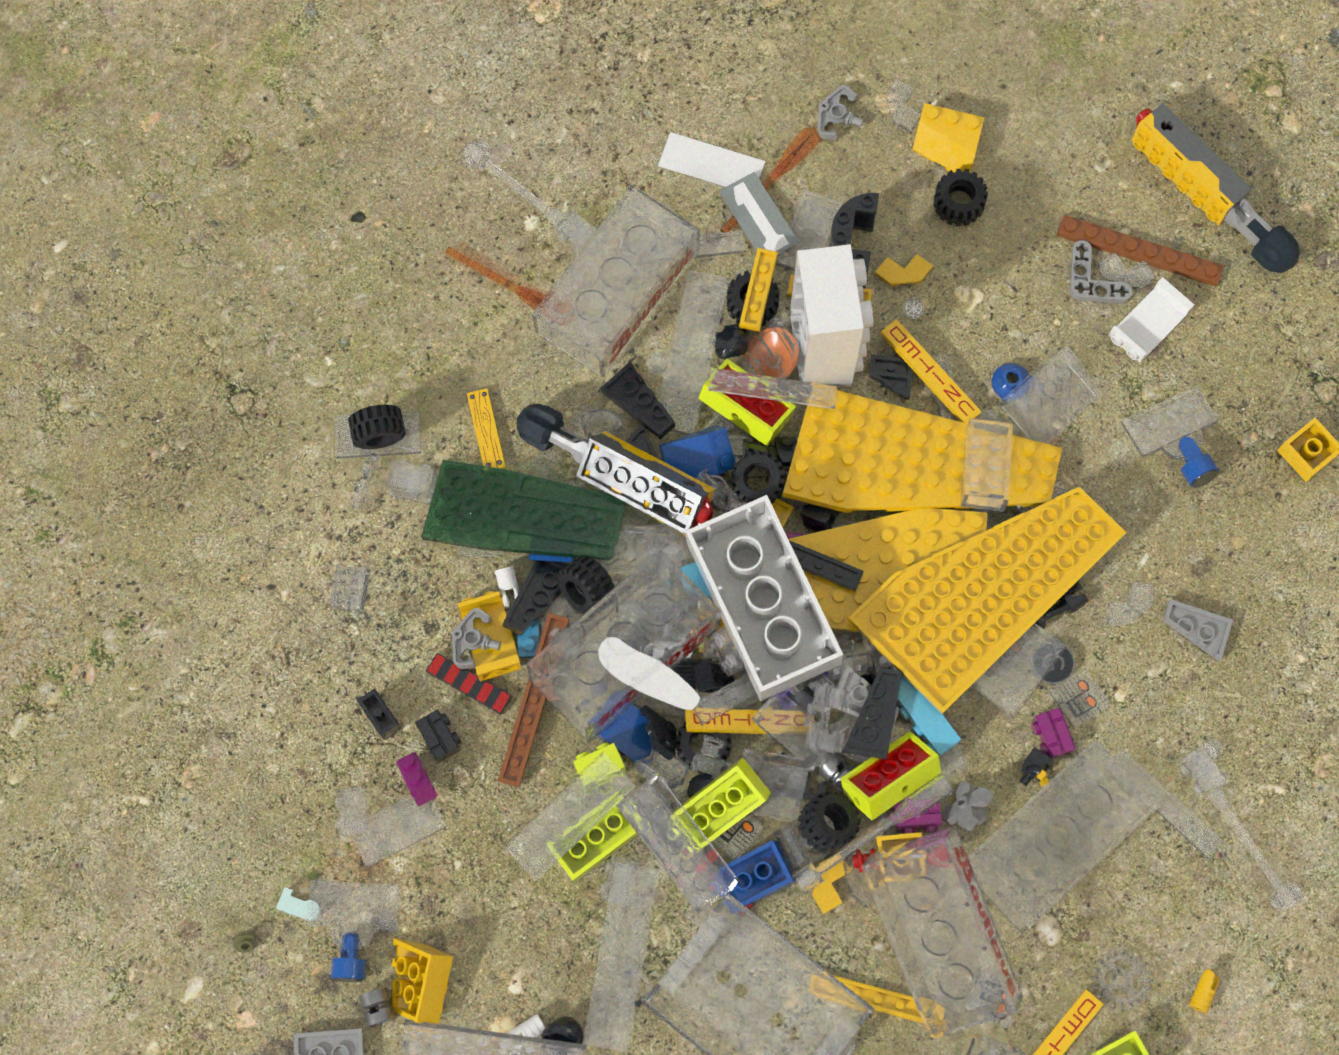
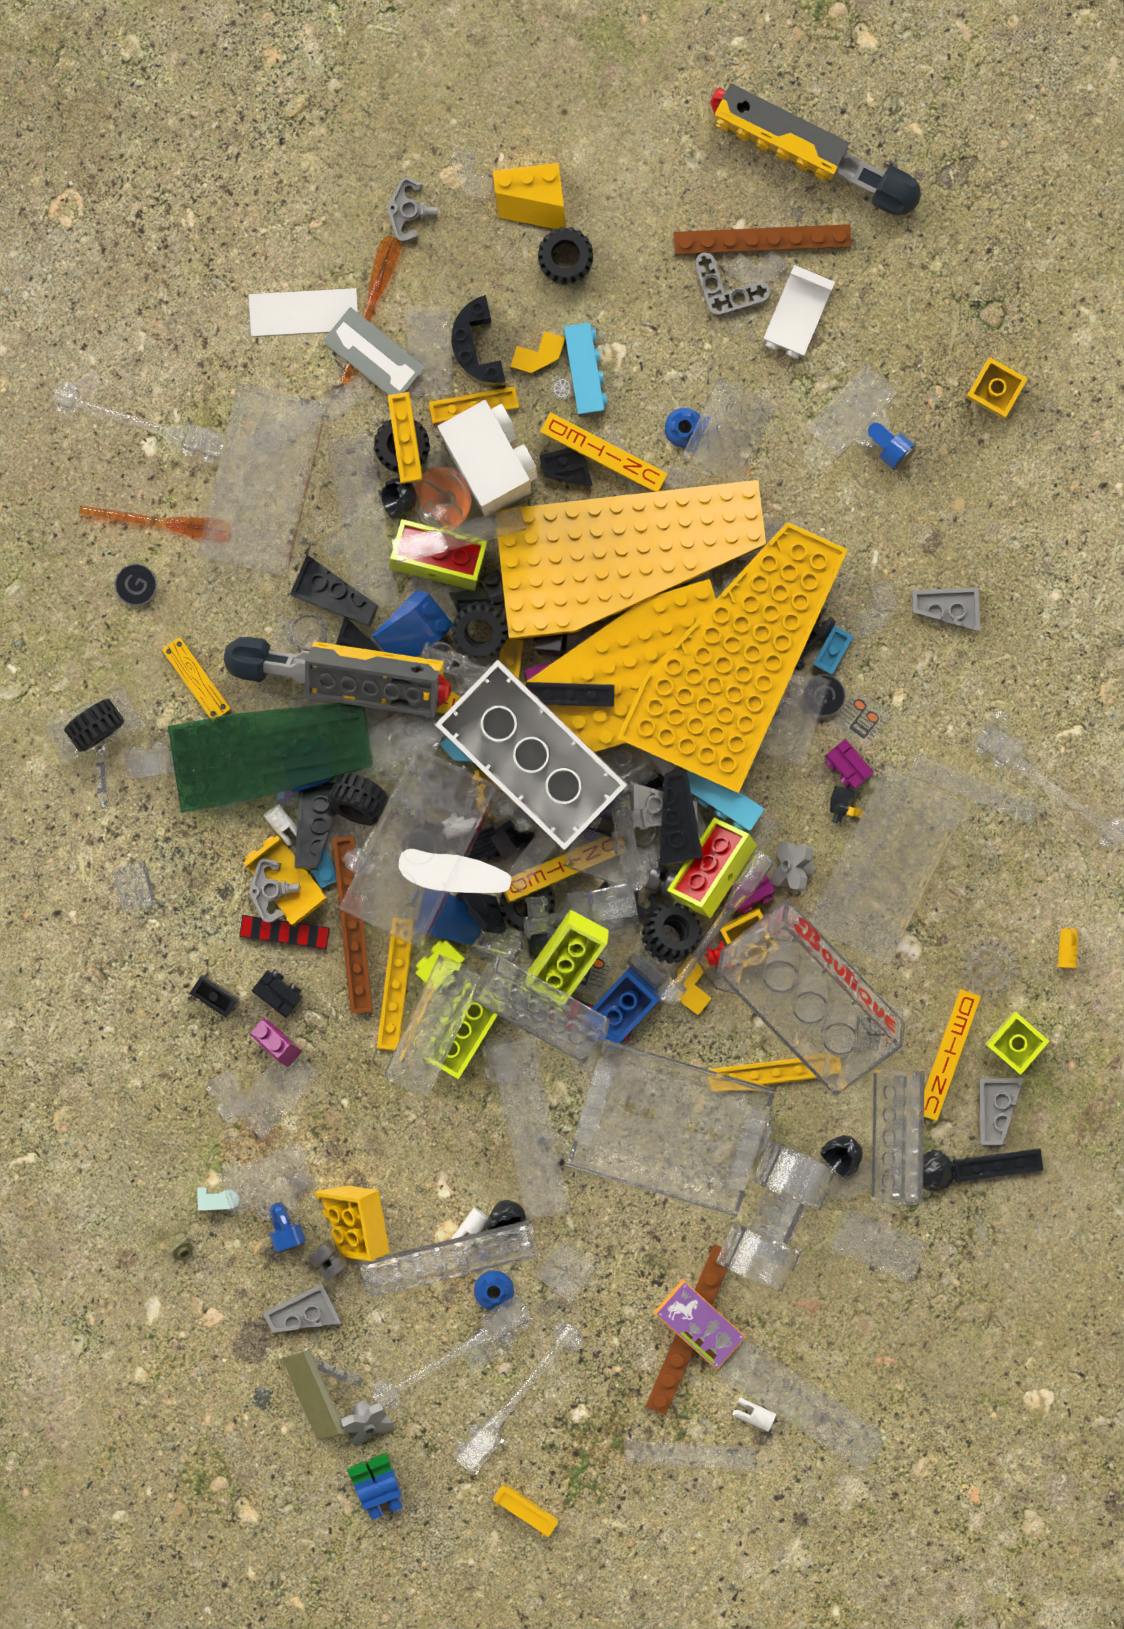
camera: 25 degrees left, 15 degrees up
clear piece [961,418,1013,512] -> none
none -> black tile [114,563,158,607]
none -> clear tile [275,783,299,807]
none -> yellow tile [377,917,415,1051]
none -> medium azure brick [564,322,608,416]
none -> dark azure plate [813,626,853,675]

